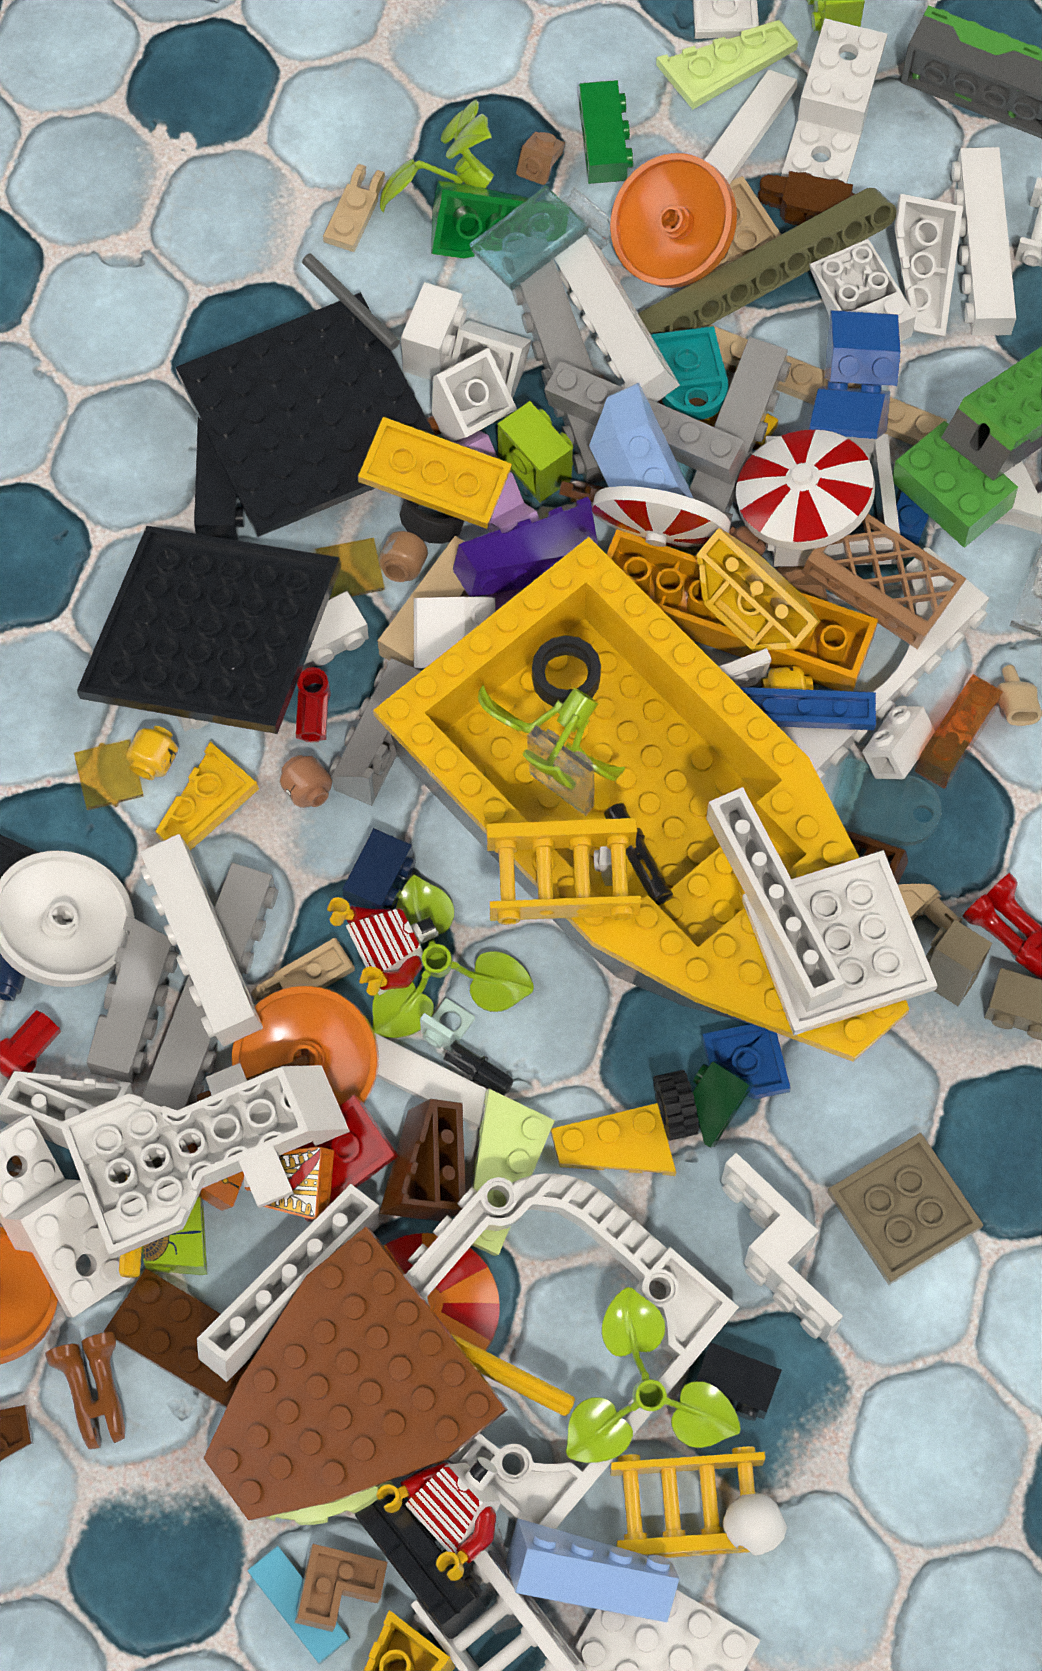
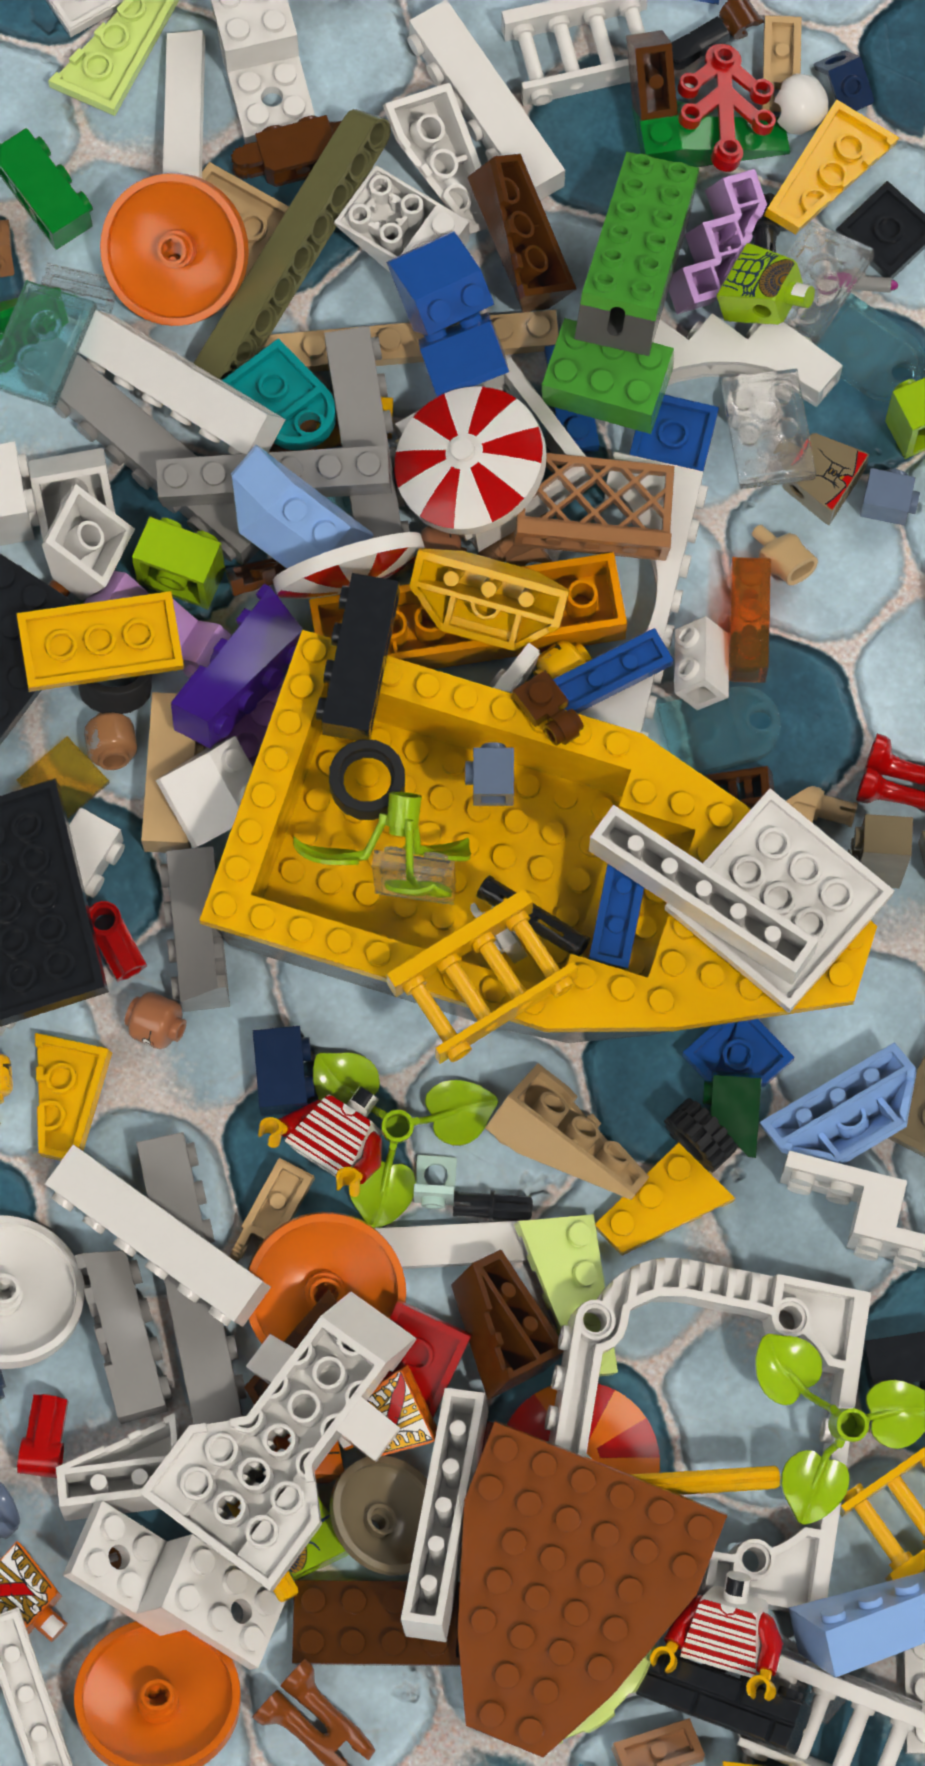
camera: 30 degrees left, 5 degrees up
none -> black brick [316,573,400,741]
none -> dark tan dish [330,1456,427,1576]
none -> sand blue brick [465,742,514,806]
none -> reddish brown wedge [467,154,577,312]
none -> tan wedge [485,1063,649,1200]
none -> reddish brown plate [512,670,584,746]
none -> blue plate [589,864,644,970]
none -> blue plate [629,395,719,472]
none -> light blue wedge [760,1042,917,1164]

